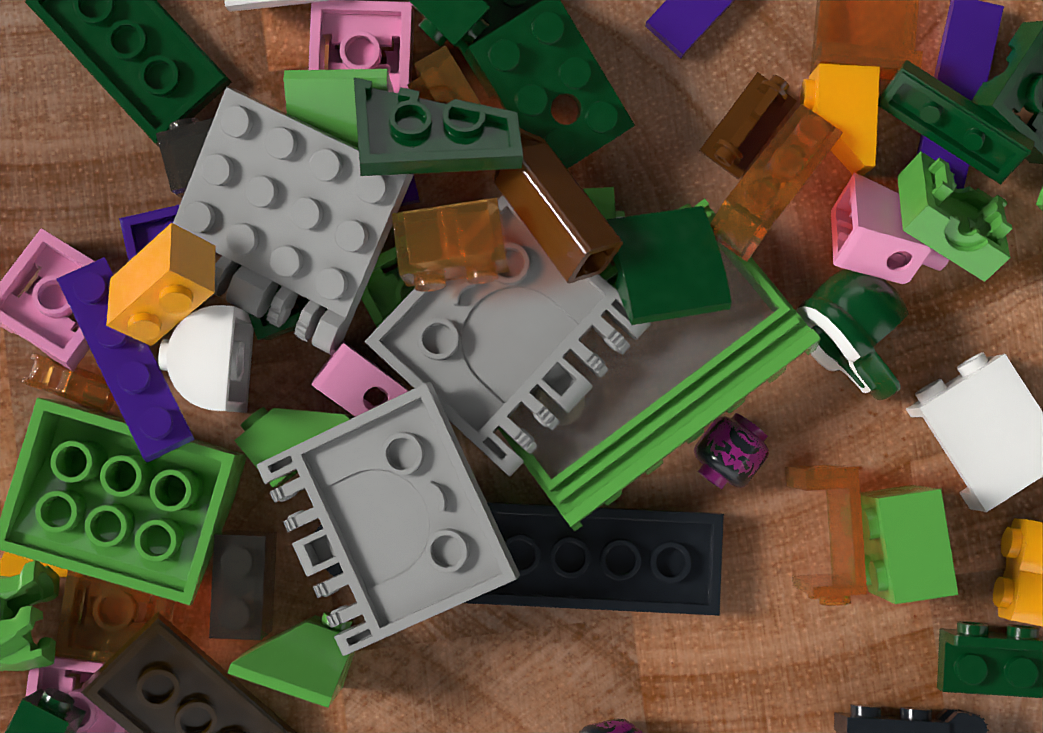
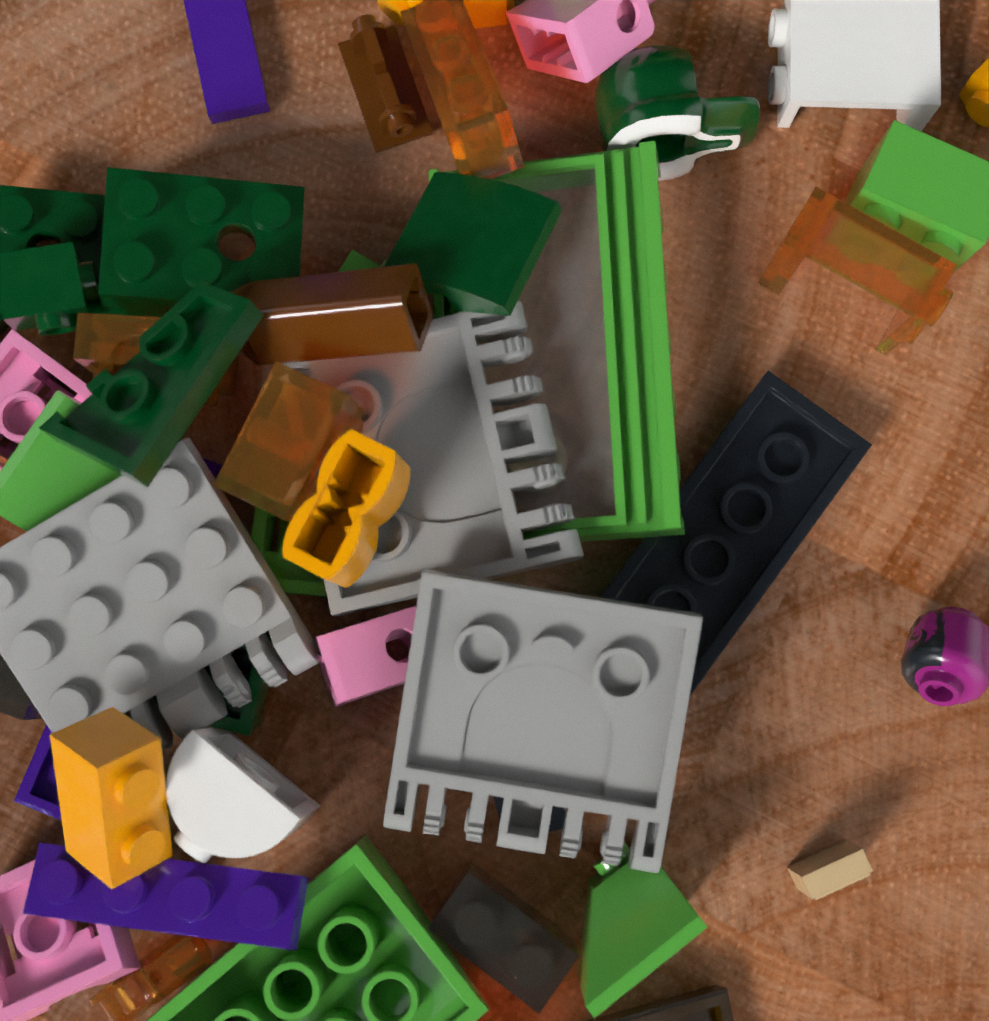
camera: 55 degrees left, 5 degrees down
bright green slope [234,407,354,488] -> none
head [694,413,769,490] -> none
none -> light orange brick [283,429,410,588]

